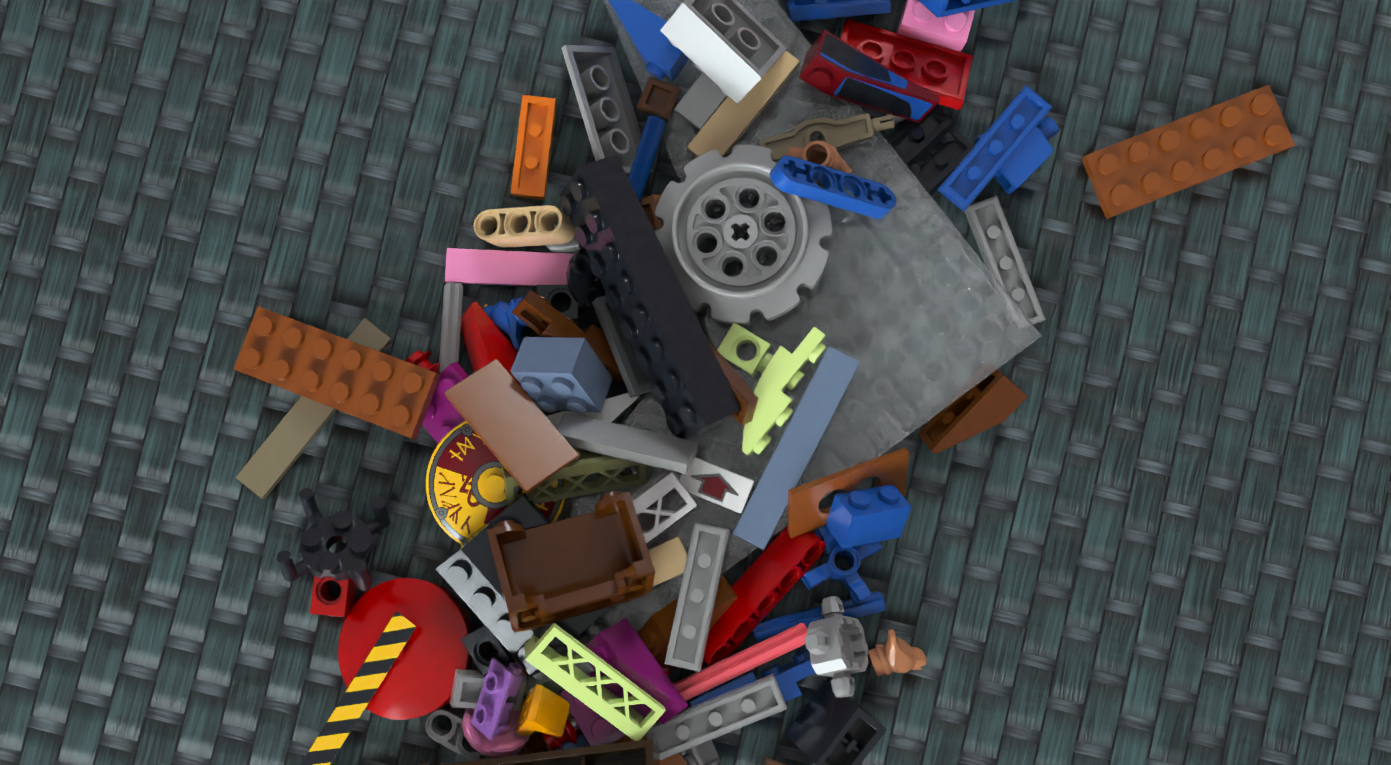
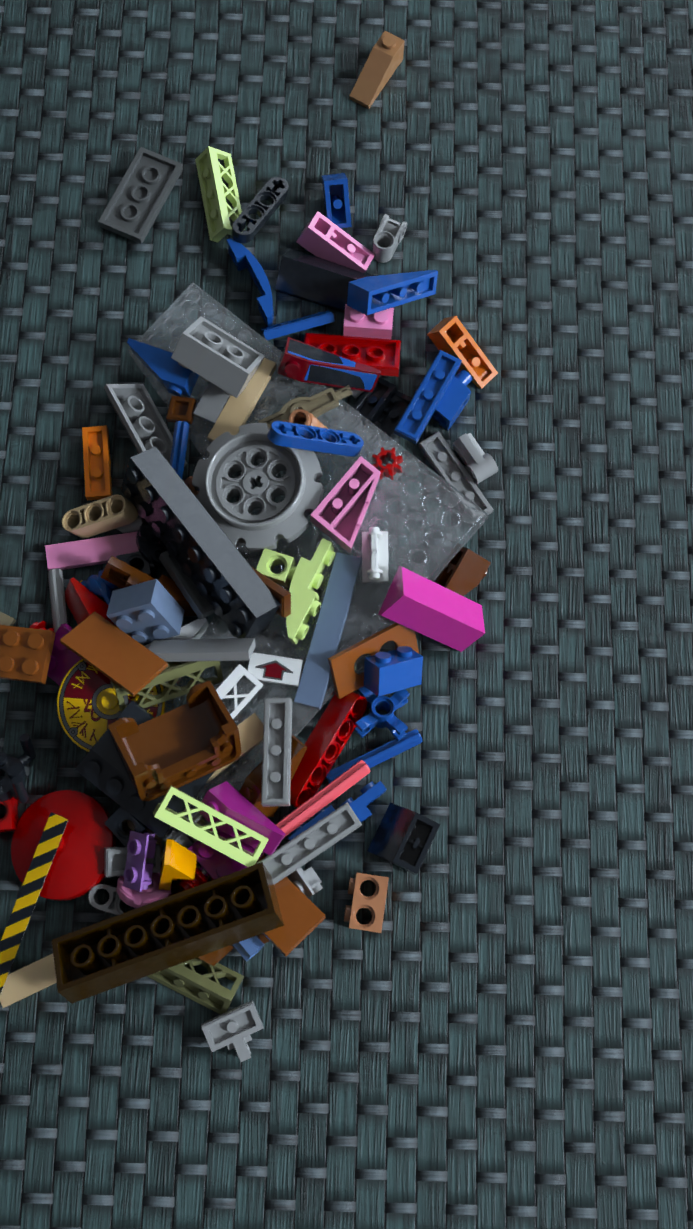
camera: 10 degrees left, 10 degrees down
light grey piece [805,596,869,698] -> none
nougat animal [868,629,927,677] -> none
dark orange plate [1081,85,1295,219] -> none
none -> bright pink wedge [310,456,381,554]
none -> white hinge [362,527,389,583]
none -> red gear [372,447,403,480]
none -> dark pink slope [378,566,485,652]
none -> orange slope [427,316,498,389]
none -> light grey piece [452,433,498,485]

